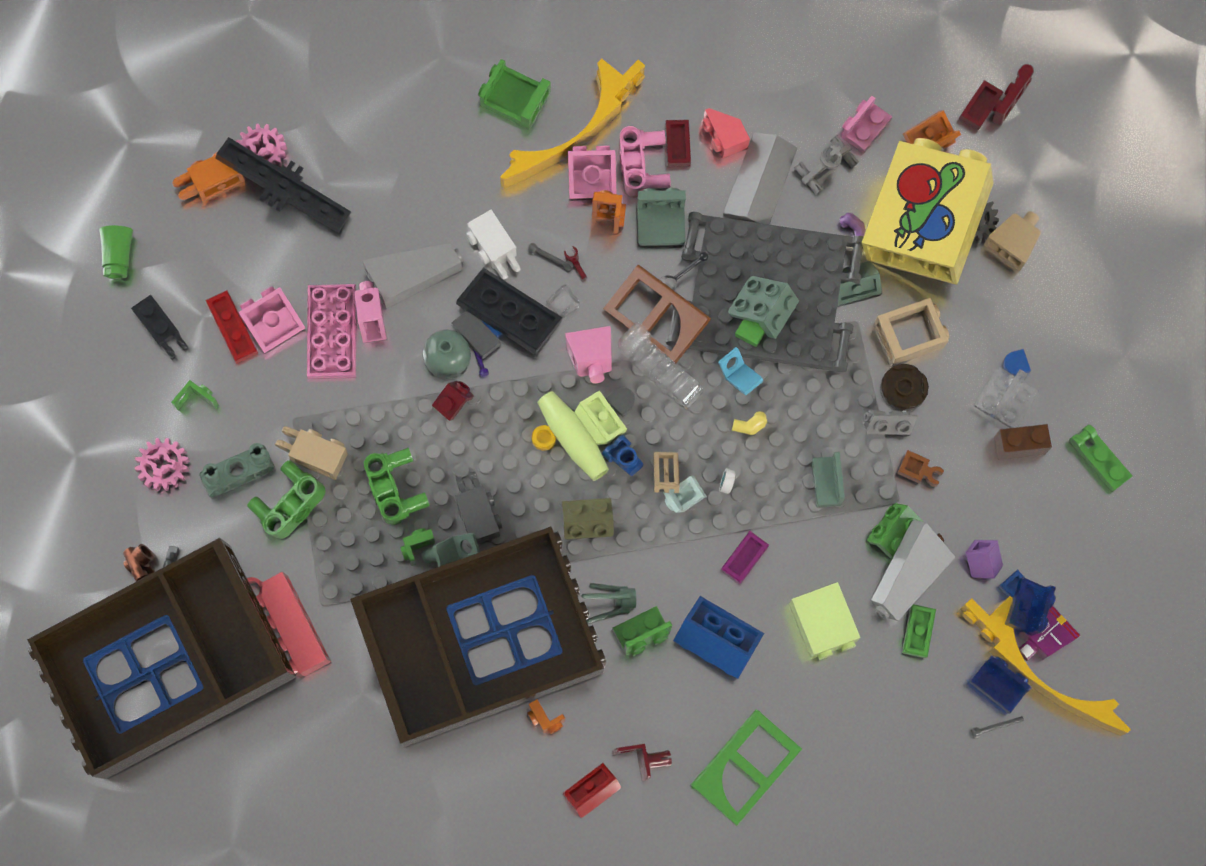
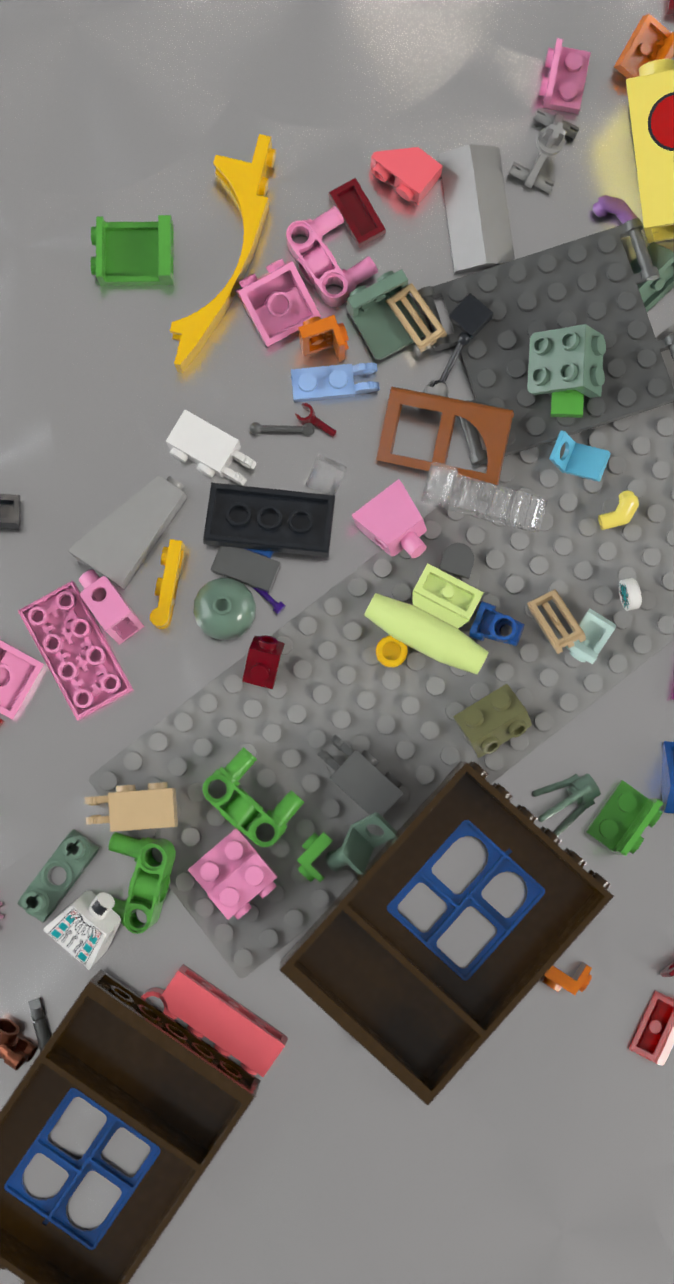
camera: 20 degrees left, 10 degrees up
none -> white torso [43,890,121,970]
none -> yellow plate [150,539,185,630]
none -> bright pink plate [188,828,278,920]
none -> light blue hinge [291,362,380,403]
none -> tan tile [386,283,447,353]
none -> black tile [449,293,493,339]

